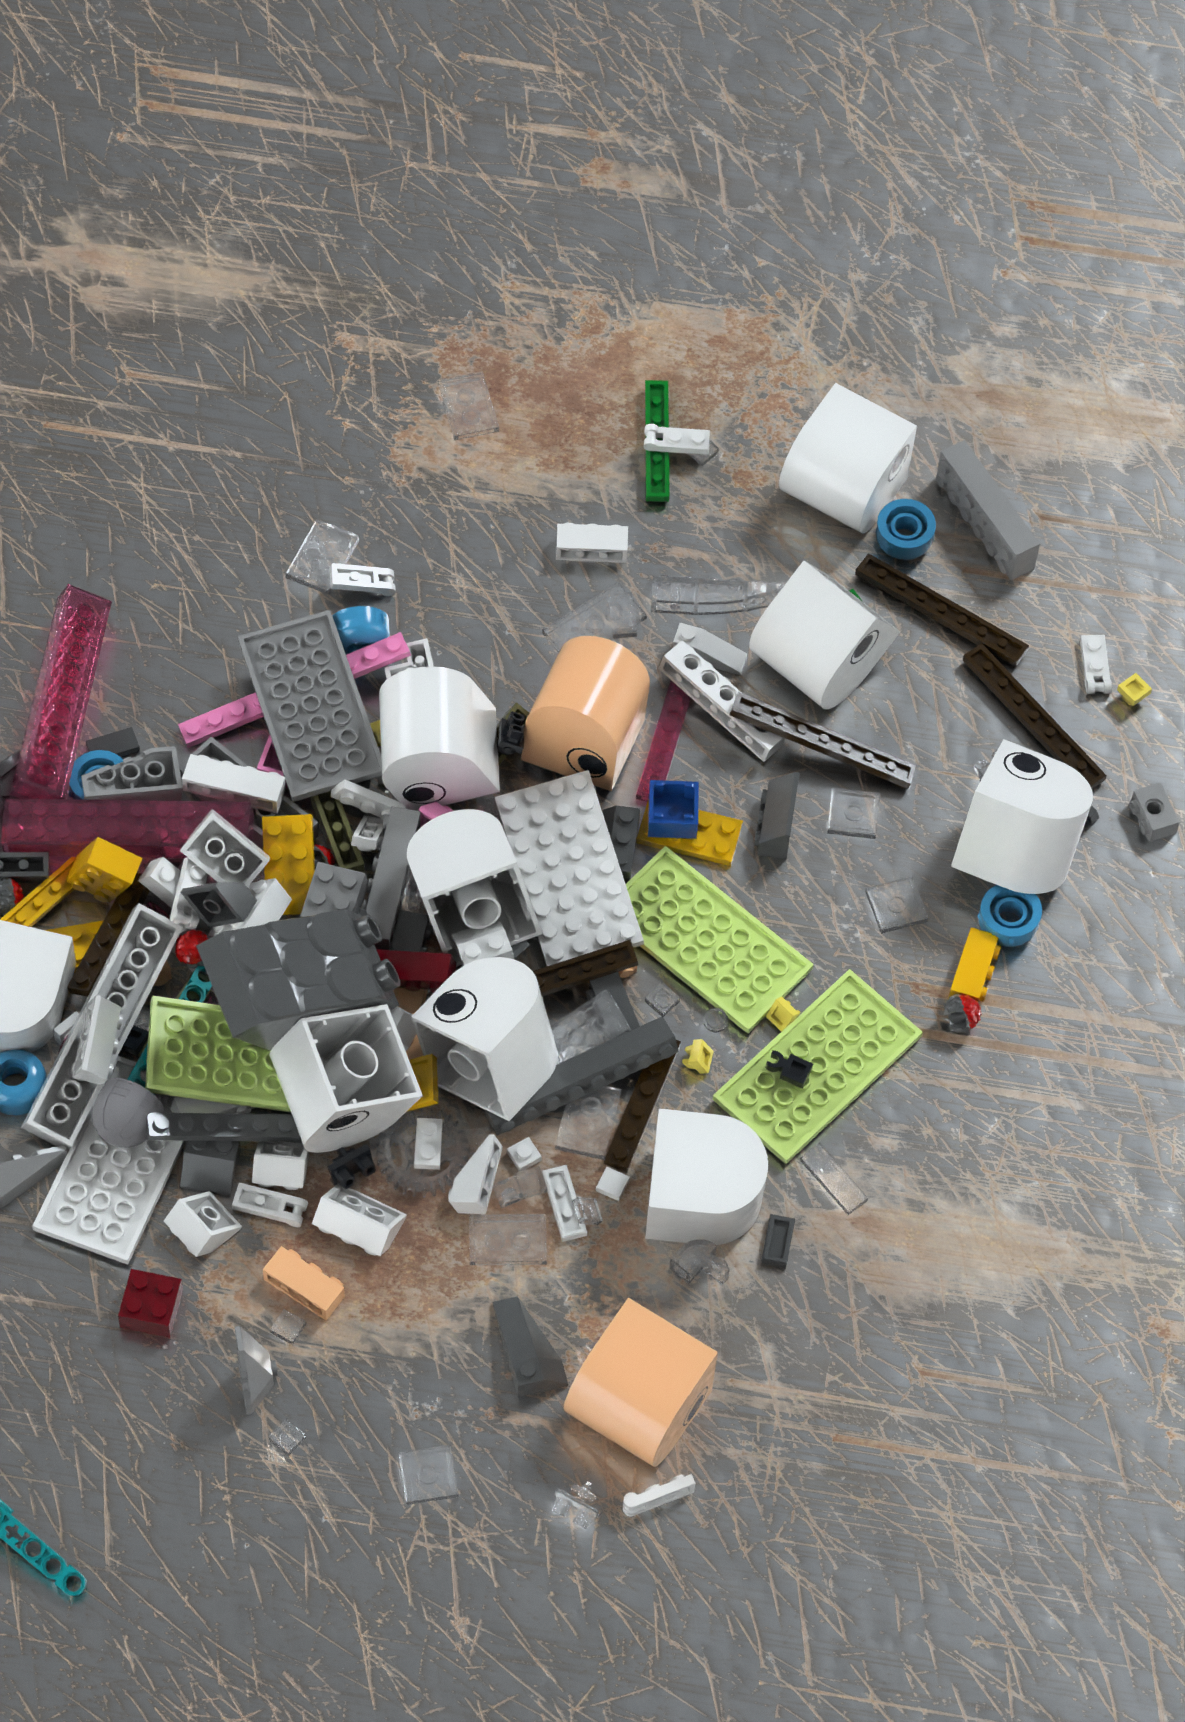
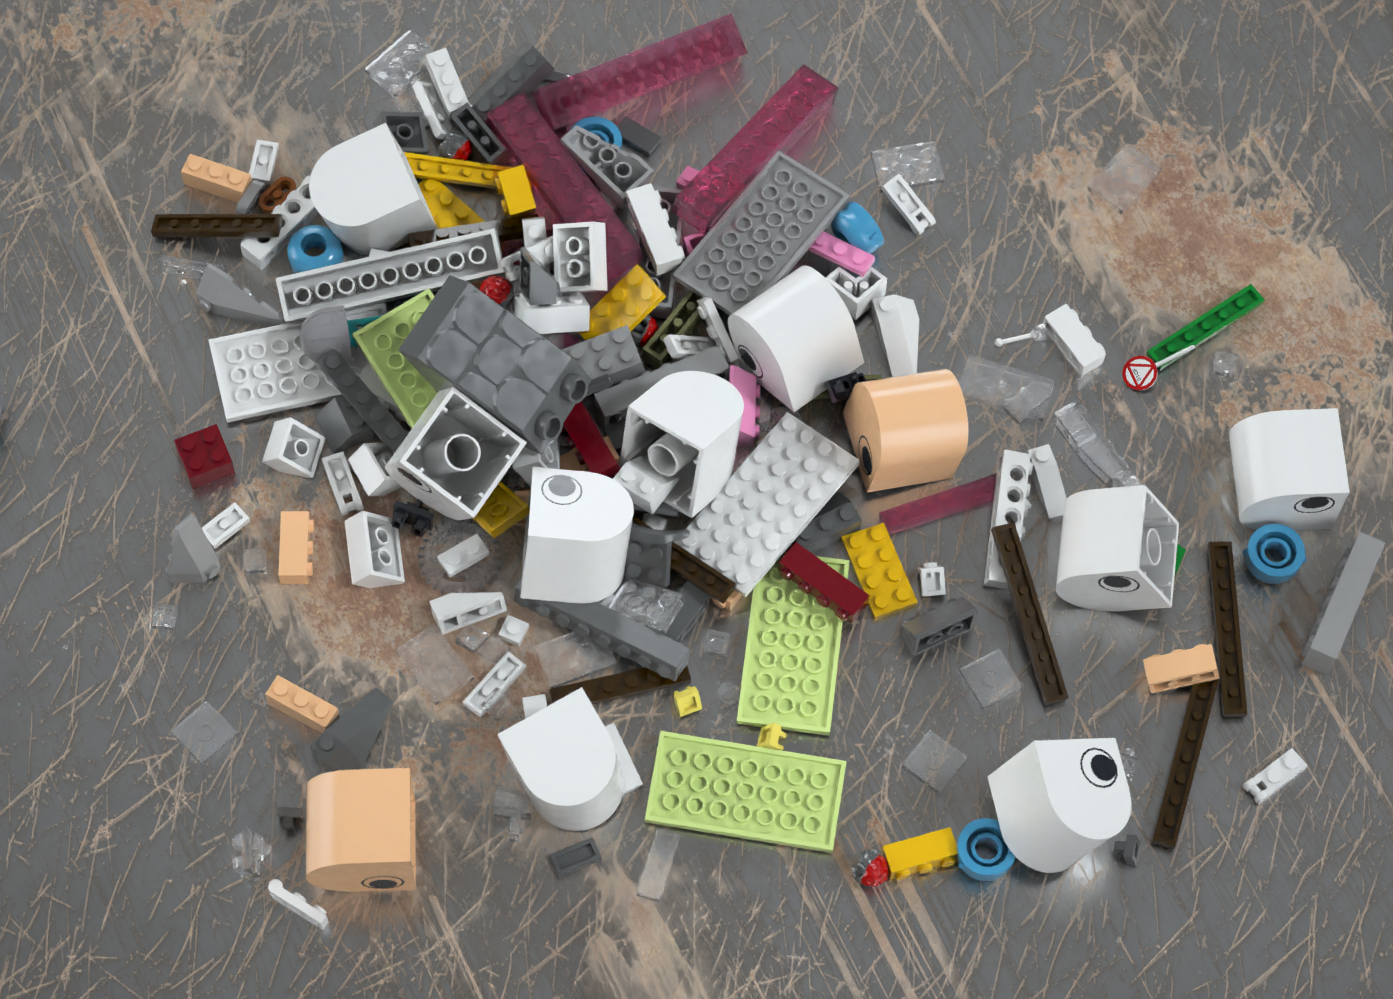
camera: 55 degrees right, 5 degrees up
white slope [72,995,123,1085] -> none
white plate [644,424,710,455] -> none
blue container [648,780,699,839] -> none
black plate [765,1050,813,1089] -> none
light yellow tile [1117,673,1152,706] -> none
light grey brick [1129,782,1180,842] -> none
none -> white plate [202,502,250,549]
none -> light nougat brick [265,675,340,734]
none -> dark grey tile [276,807,303,830]
none -> dark grey piece [624,522,690,588]
none -> clear pink brick [672,64,838,235]
none -> dark red brick [778,542,870,624]
none -> white wedge [871,294,919,377]
none -> white bracket [918,562,946,596]
none -> hinge [994,323,1049,347]
none -> piece [1122,345,1195,391]
none -> light nougat brick [1143,644,1220,694]

